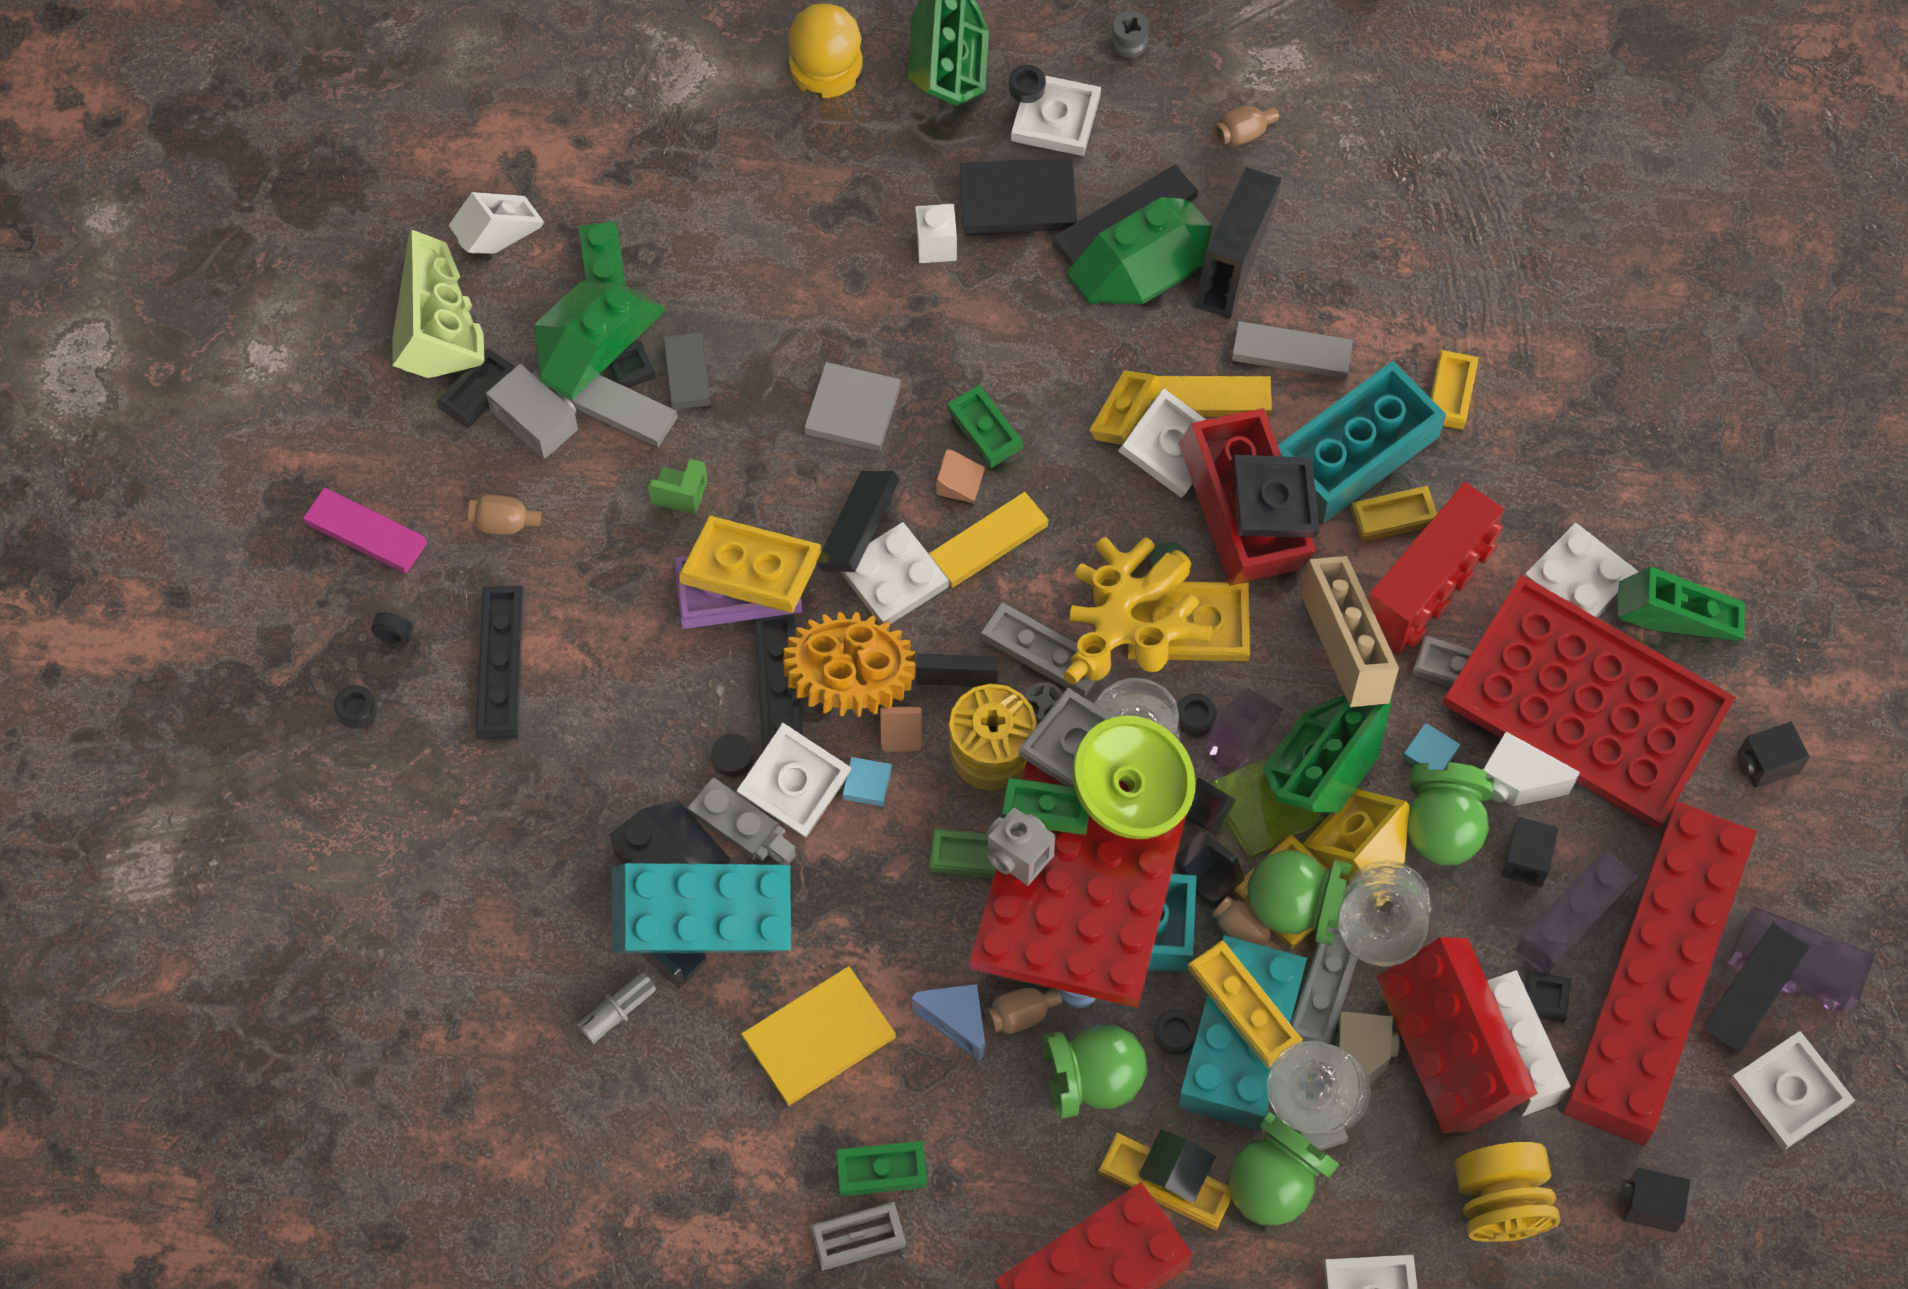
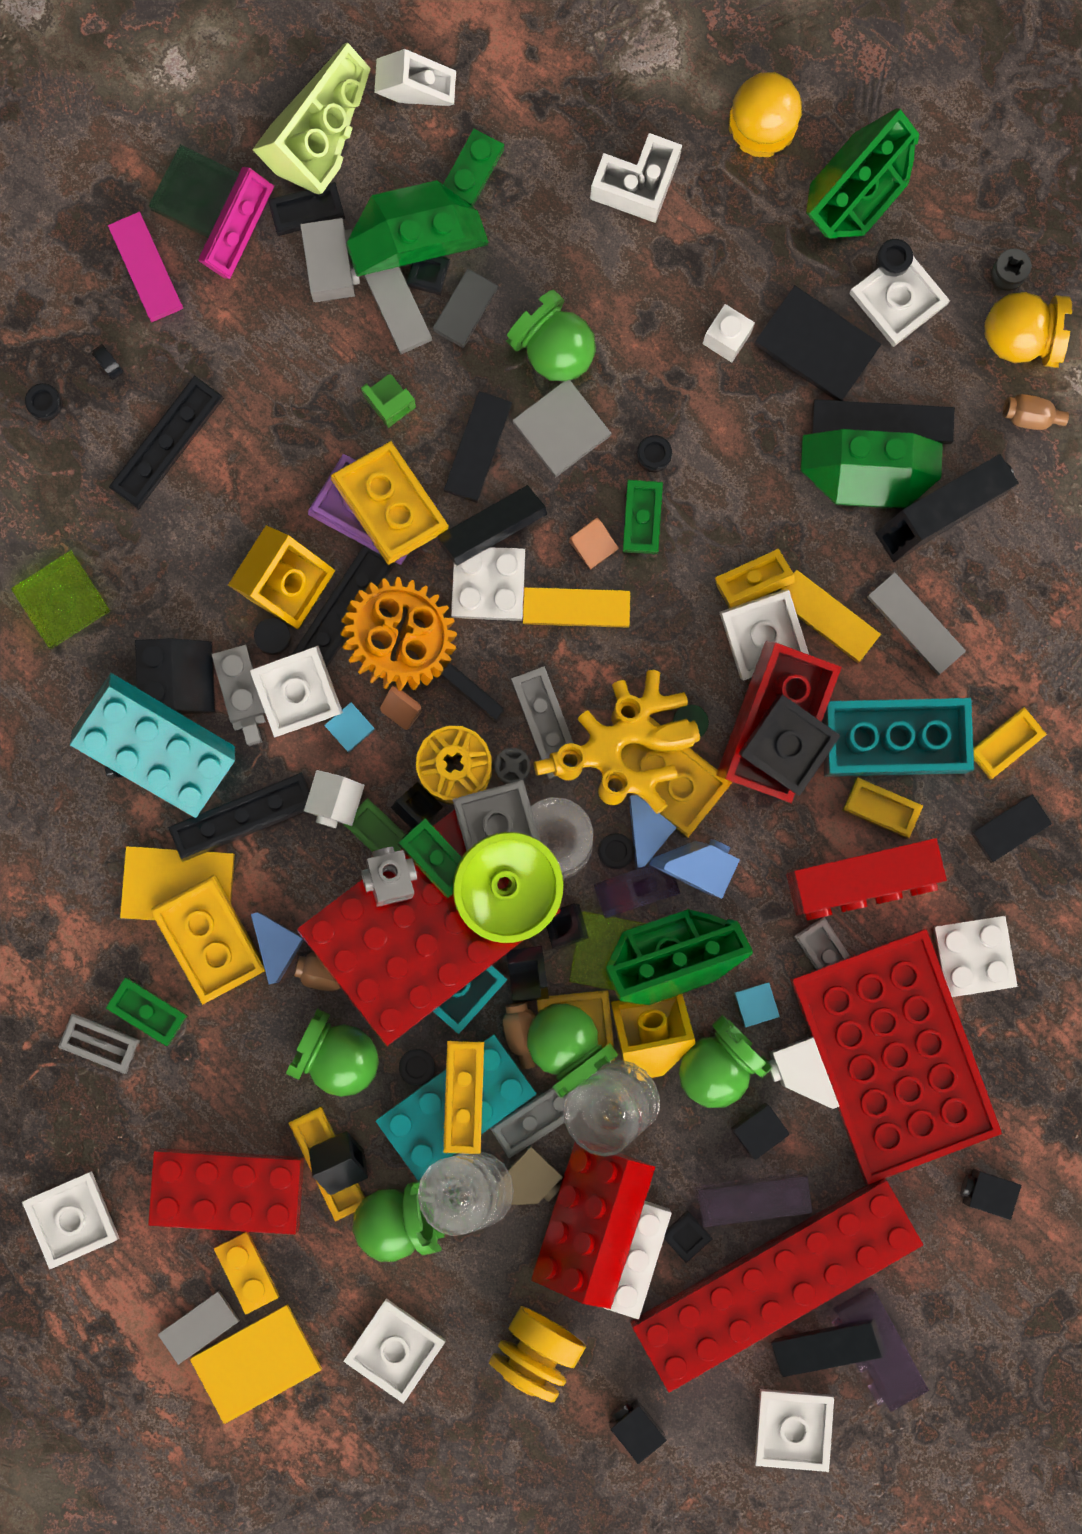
camera: 30 degrees right, 20 degrees up
medium nougat plant [468,494,542,534] -> none
light grey axle [576,973,656,1045] -> none
tan brick [1301,556,1399,707] -> none
green slope [1617,566,1745,641] -> none
none -> clear neon green tile [11,550,111,649]
none -> clear green plate [148,144,239,238]
none -> yellow tile [150,875,265,1005]
none -> black tile [168,772,310,862]
none -> dark pink tile [198,167,274,279]
none -> yellow slope [228,525,336,630]
none -> white brick [304,770,365,829]
none -> black panel [391,782,443,839]
none -> black tile [444,391,512,503]
none -> bright green tile [506,289,596,381]
none -> white brick [590,133,682,223]
none -> medium blue slope [628,795,677,869]
none -> black tile [636,435,672,472]
none -> medium blue slope [649,839,740,899]
none -> black tile [971,794,1052,863]
none -> yellow tile [985,292,1072,368]

